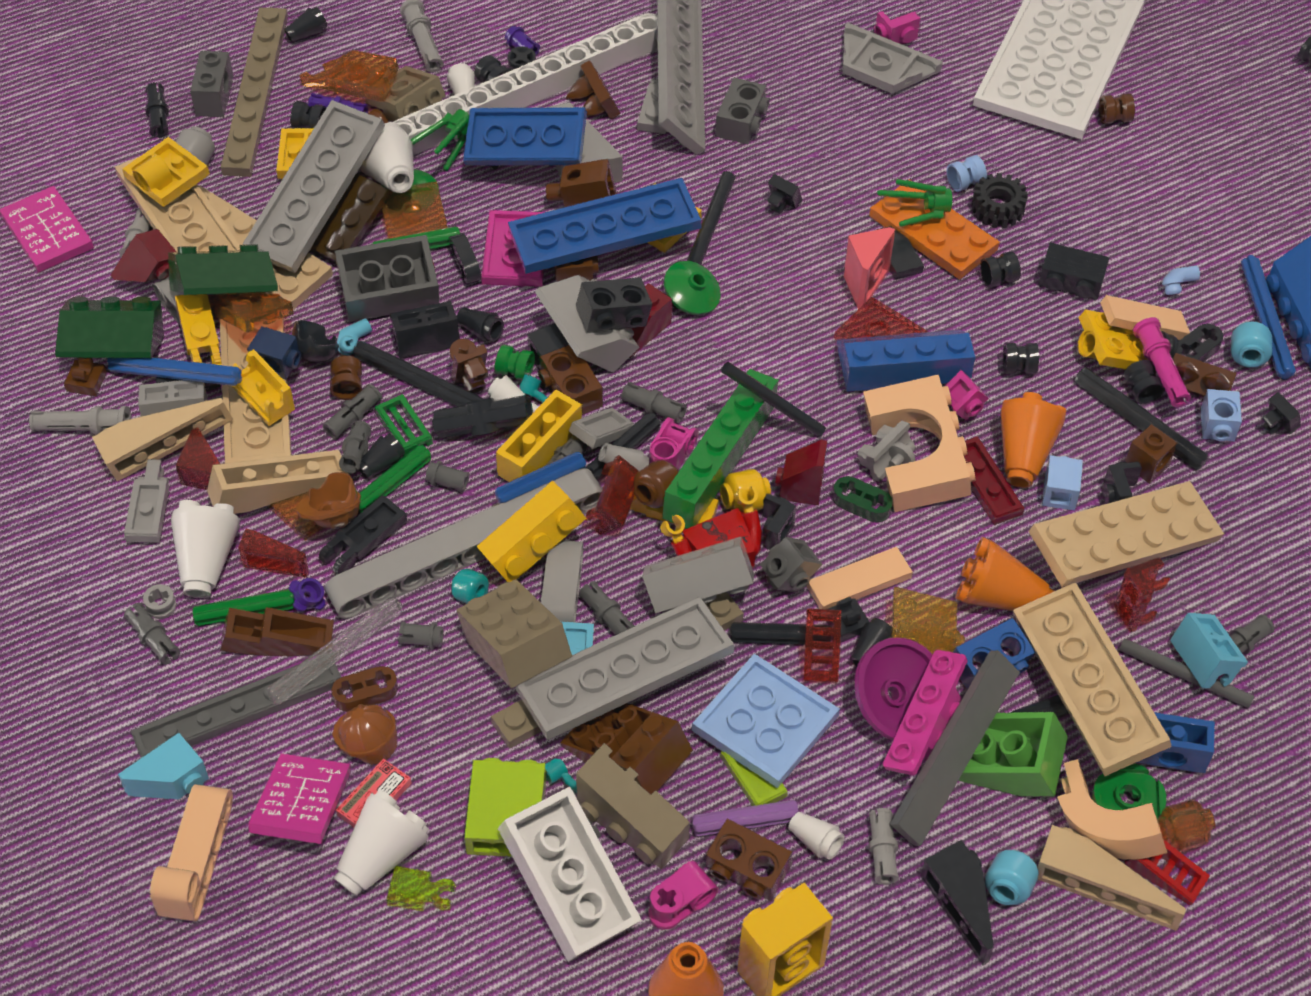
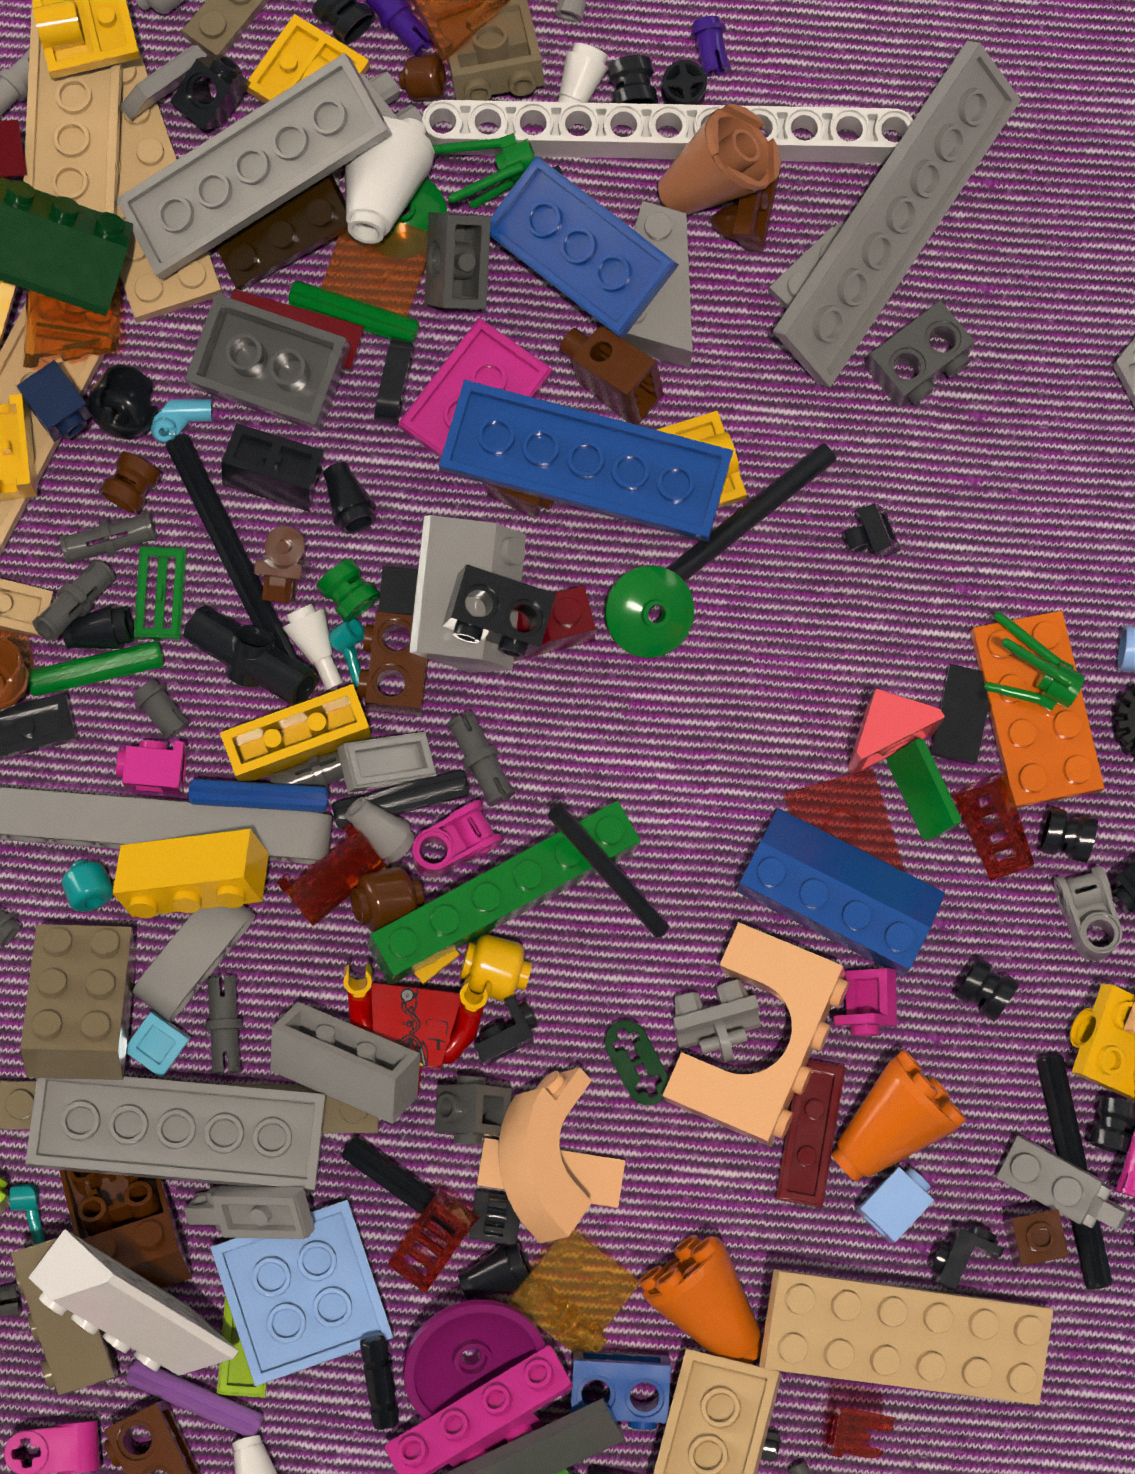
camera: 30 degrees right, 25 degrees up
dark red slope [775,440,827,506] -> none
none -> white slope [28,1229,238,1376]
none -> dark pink brick [116,740,188,796]
none -> light grey tile [121,45,207,120]
none -> black brick [170,55,251,130]
none -> light grey hinge [183,1186,315,1239]
none -> black axle [360,1334,399,1430]
none -> dark grey brick [424,212,491,309]
none -> light nougat arch [498,1067,592,1243]
none -> nougat cone [658,104,781,215]
none -> green slope [887,738,962,841]
none -> clear red slope [954,773,1034,881]
none -> light grey hinge [996,1136,1130,1230]
none -> light grey piece [1054,866,1123,961]

